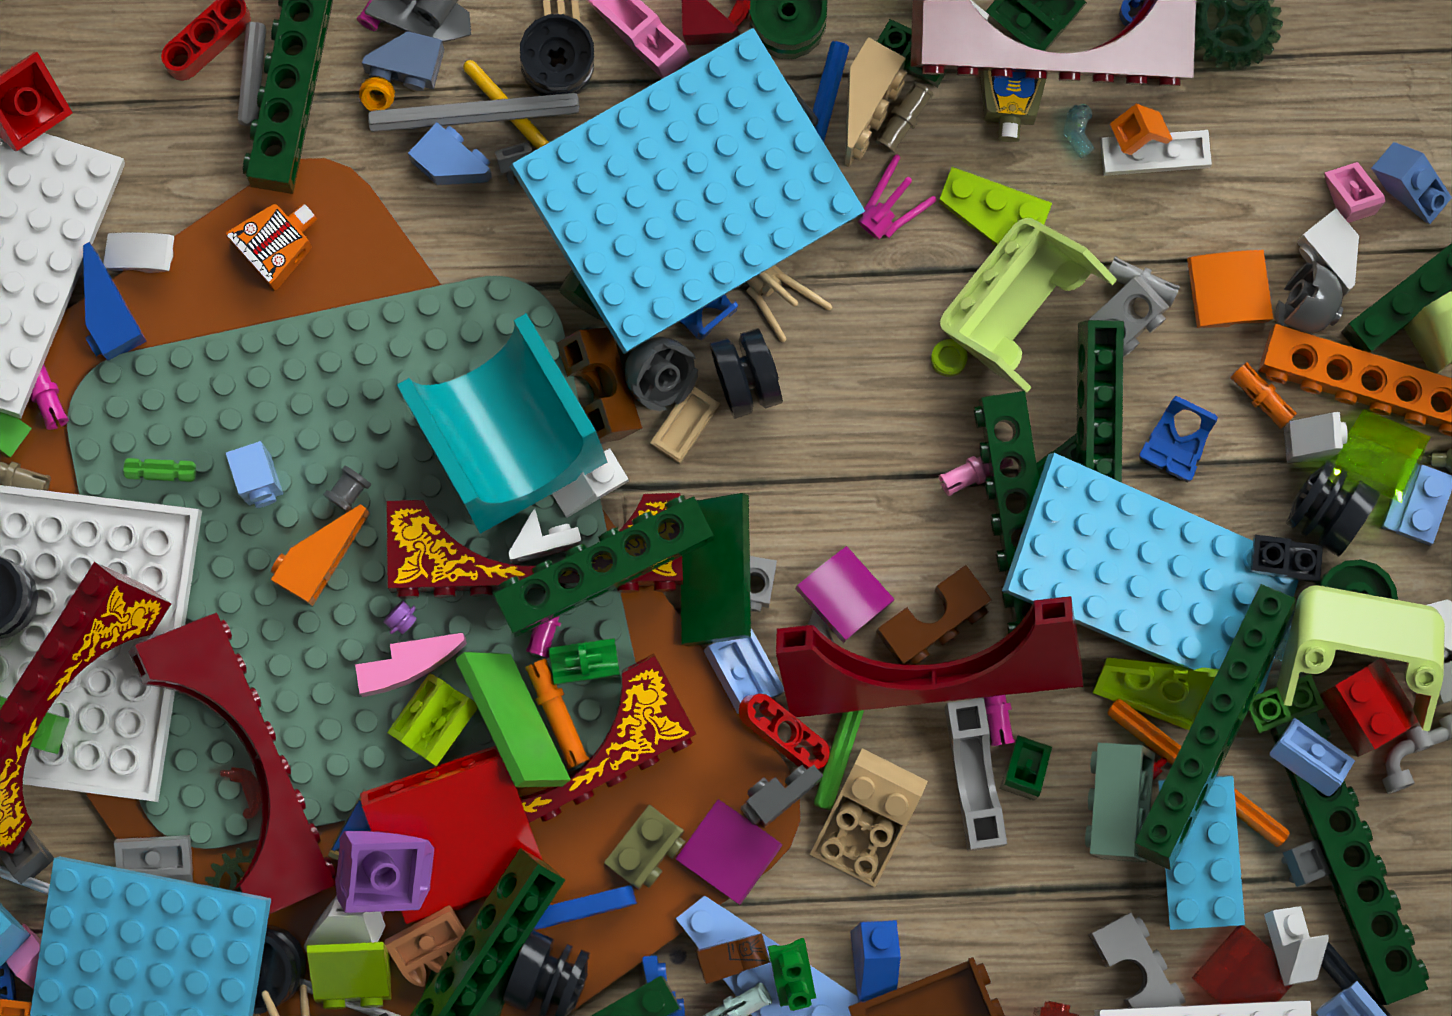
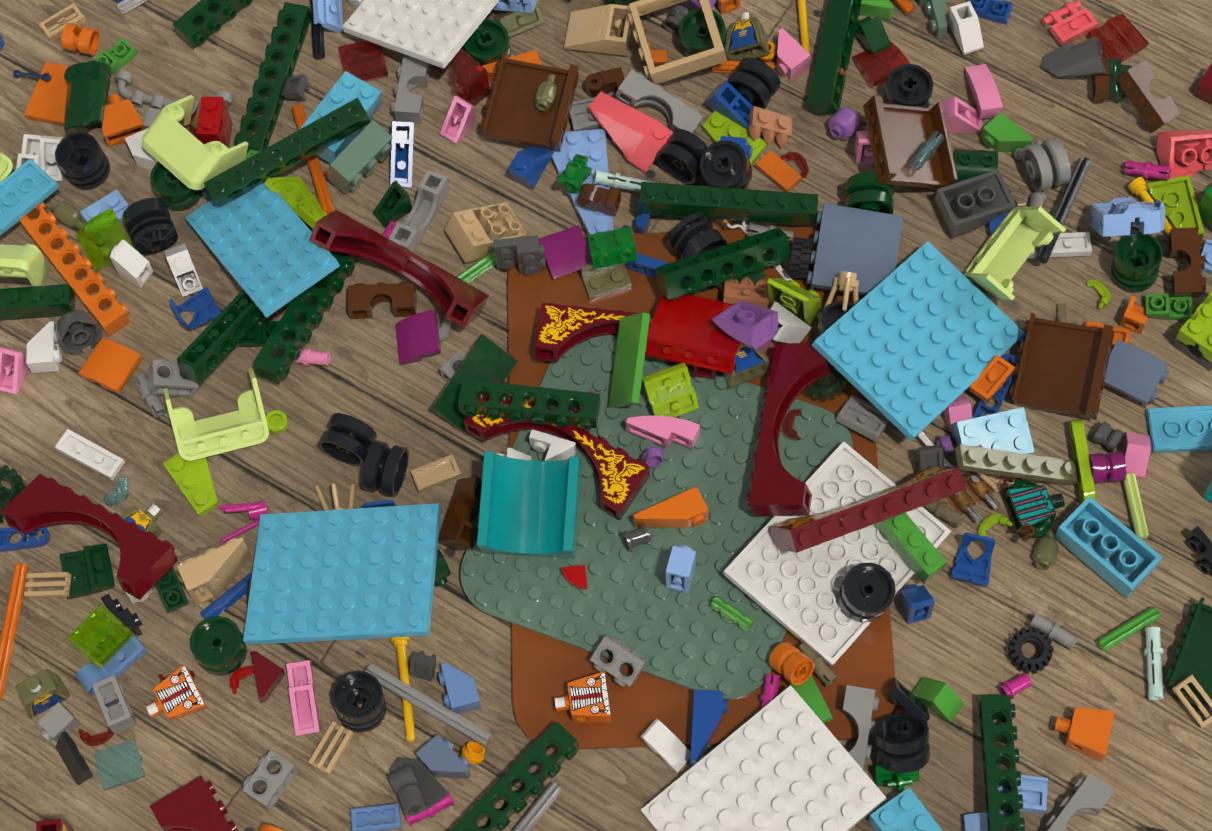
camera: 140 degrees left, 15 degrees down
orange pin [525,658,590,769] -> none
green hips [549,638,620,685] -> none
dark grey cylinder [625,336,698,411] -> none
light blue plate [703,628,784,714] -> none
red beam [739,694,830,770] -> none
orange panel [1110,103,1173,155] -> none
orange pin [1230,362,1297,430] -> none
black slope [1250,534,1323,583] -> none
white slope [1264,906,1329,986] -> none
light blue slope [1270,718,1355,796] -> none
none -> white slope [164,243,203,297]
none -> black wheel [318,413,377,466]
none -> slope [390,121,414,188]
none -> bright pink slope [439,95,476,144]
none -> red tile [562,565,588,590]
none -> green plate [587,226,638,269]
none -> light grey brick [590,634,649,687]
none -> orange wheel [769,642,814,686]
none -> medium lavender plate [936,435,954,456]

